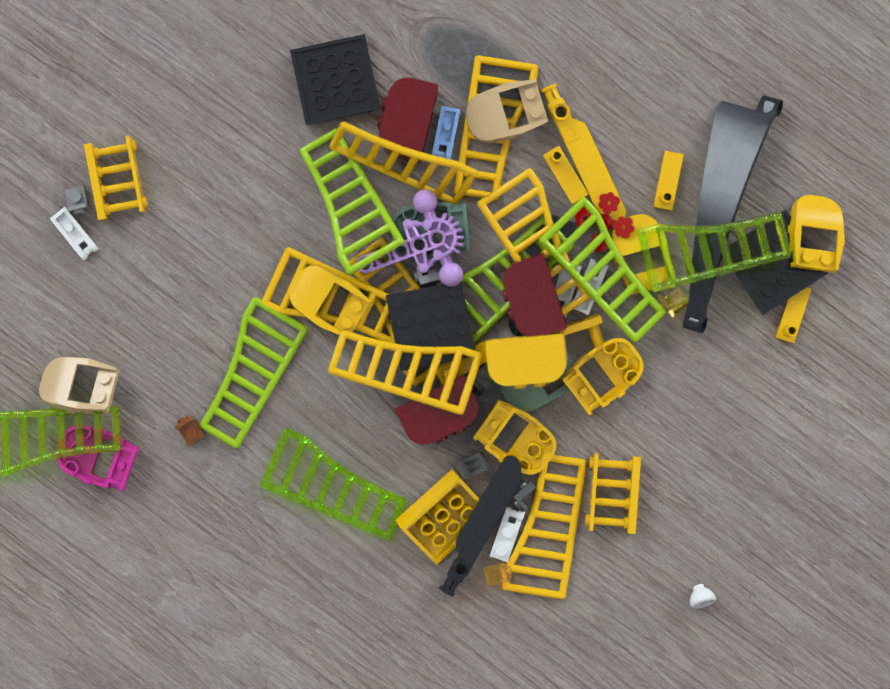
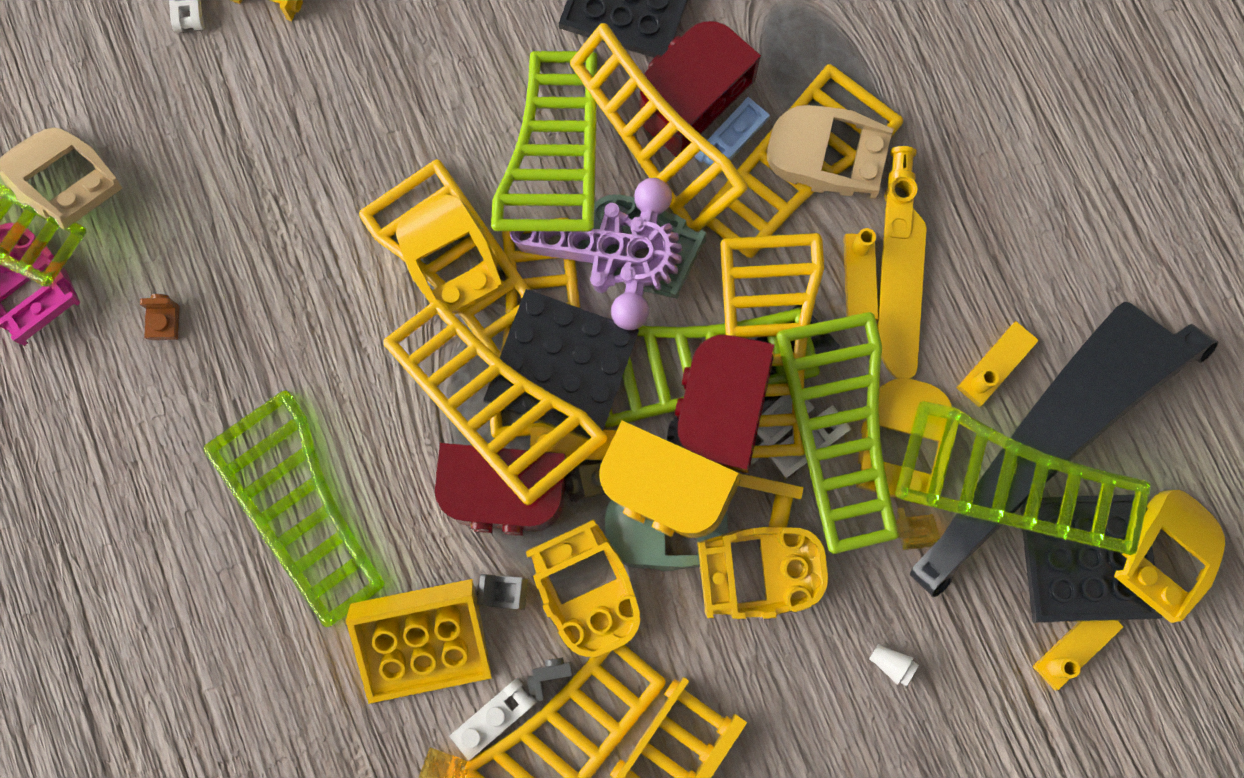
camera: 30 degrees right, 10 degrees down
lime bar [199,297,309,449] -> none
light grey bracket [413,266,440,286] -> none
black piece [439,455,521,597] -> none
red plant [575,192,634,253] -> none
none -> white cone [869,644,919,686]

